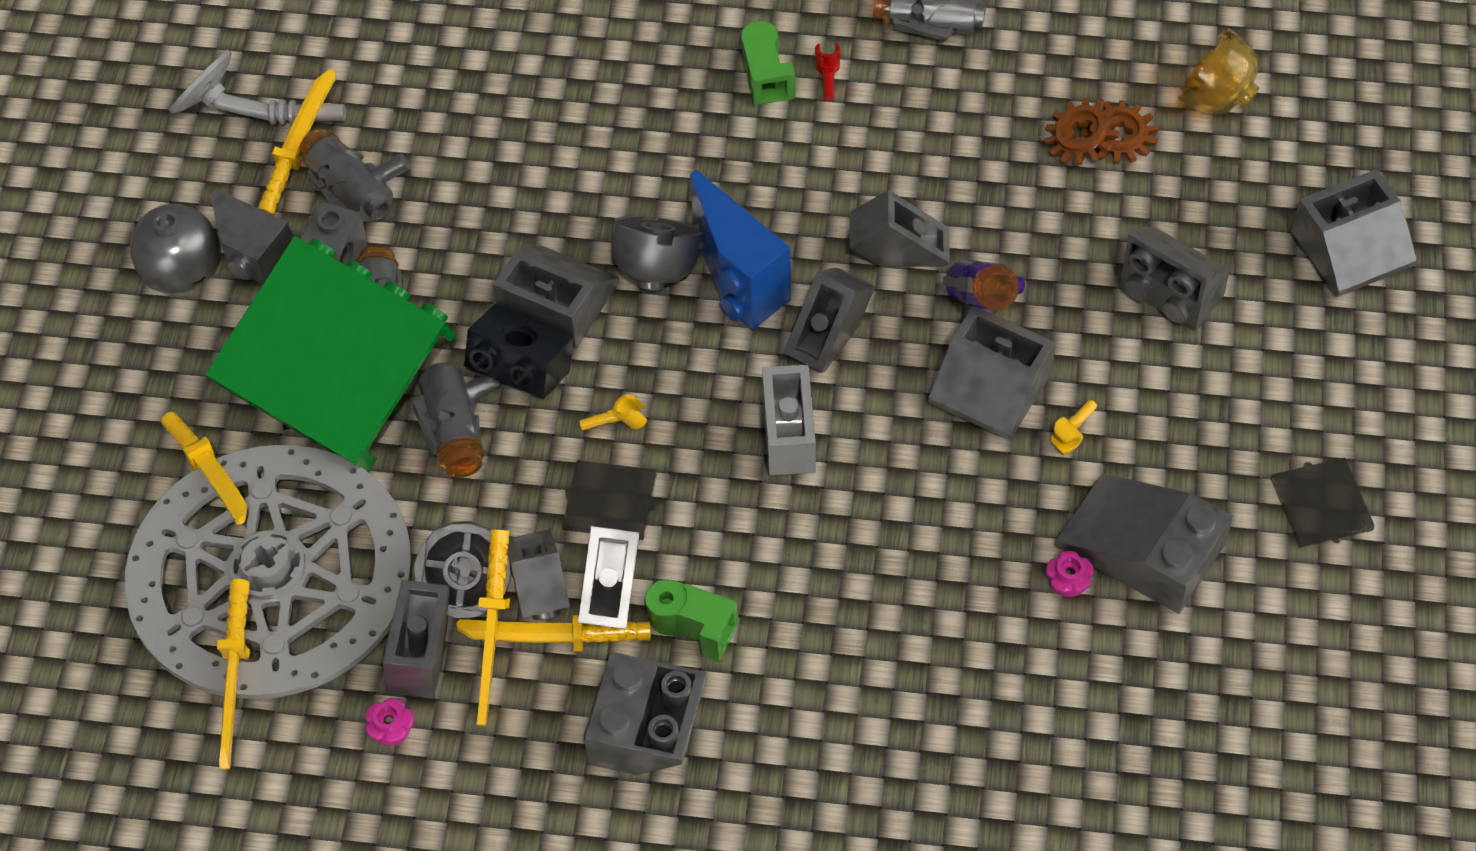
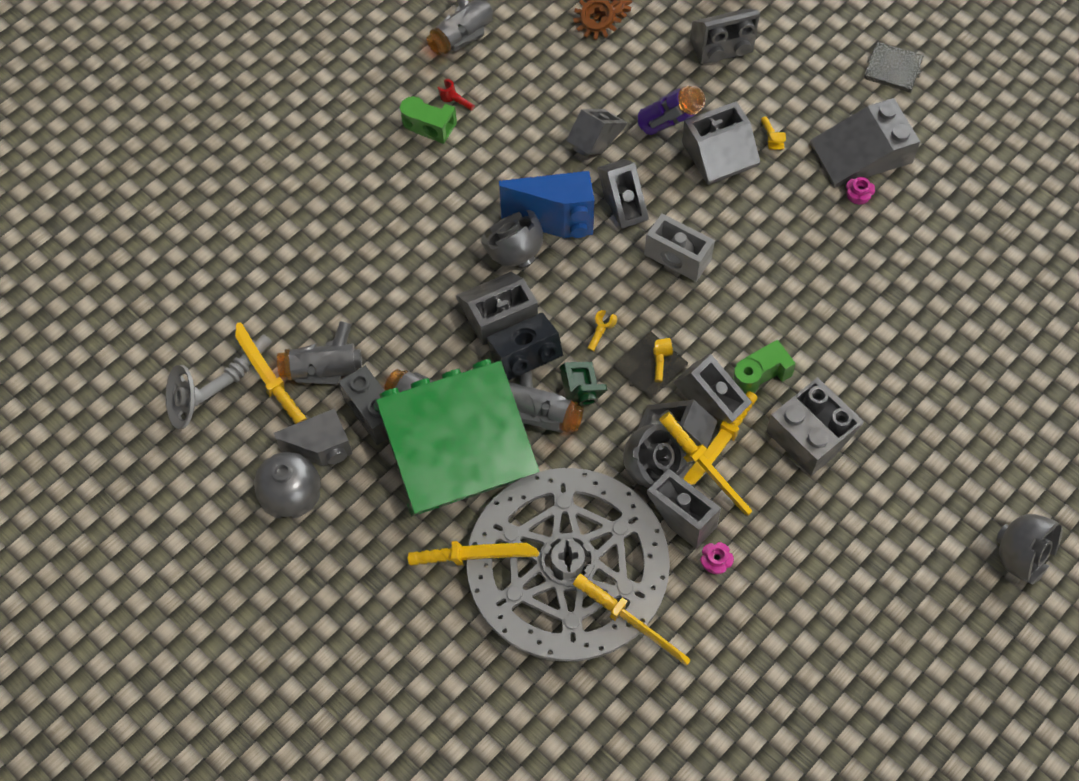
camera: 55 degrees left, 5 degrees up
none -> dark green bracket [559,362,608,406]
none -> yellow hand [653,338,673,383]

